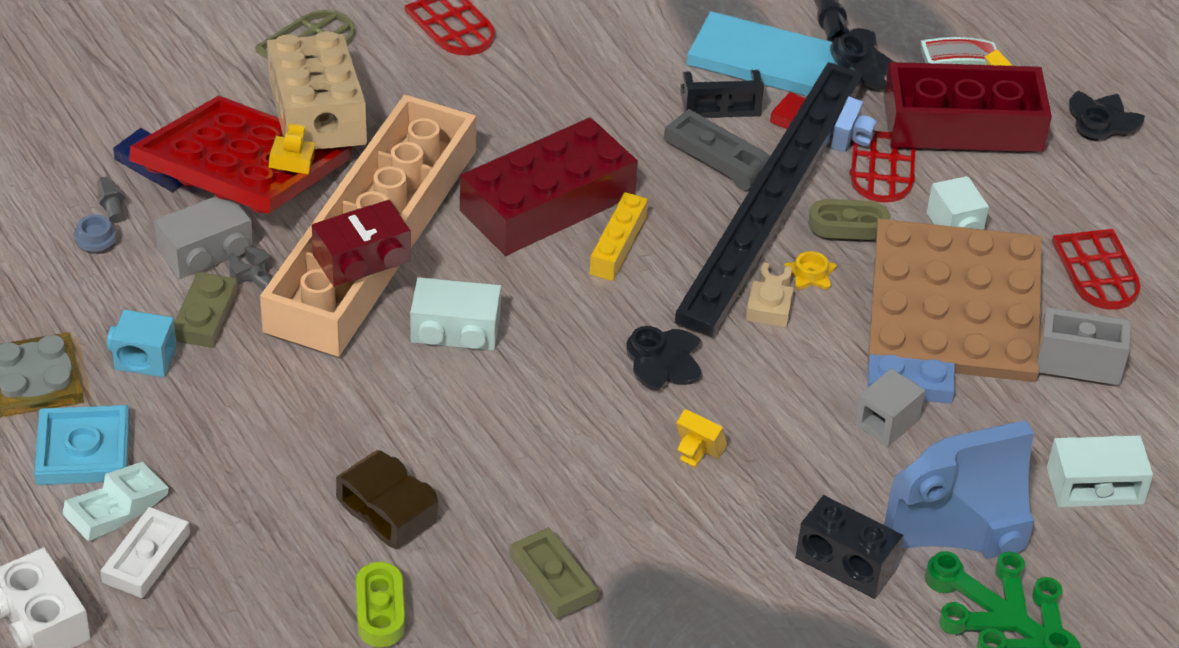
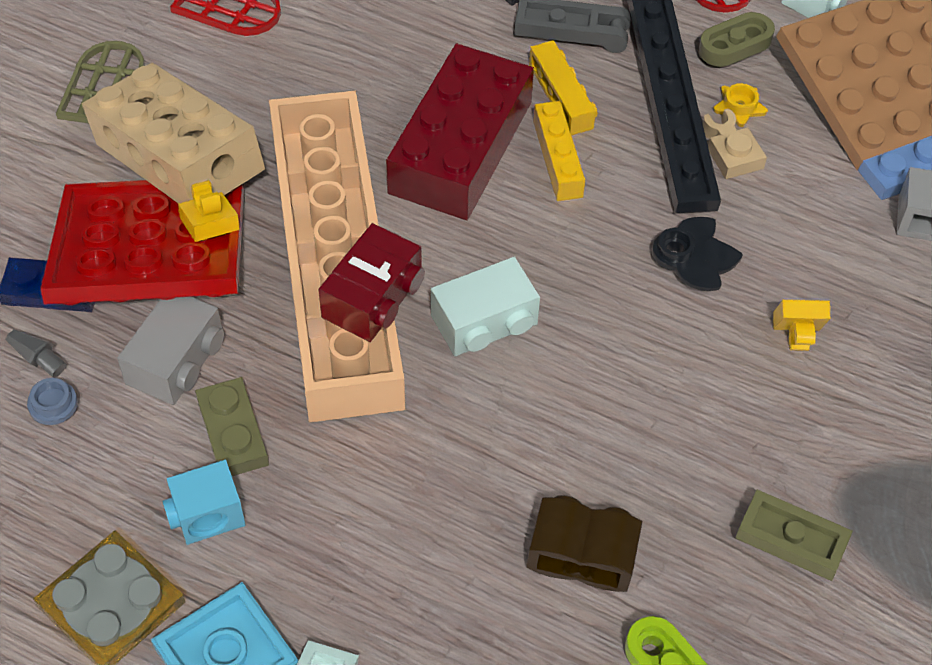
camera: 30 degrees left, 10 degrees up
dark grey bar [229,246,272,291] -> none
none -> yellow piece [529,40,598,135]

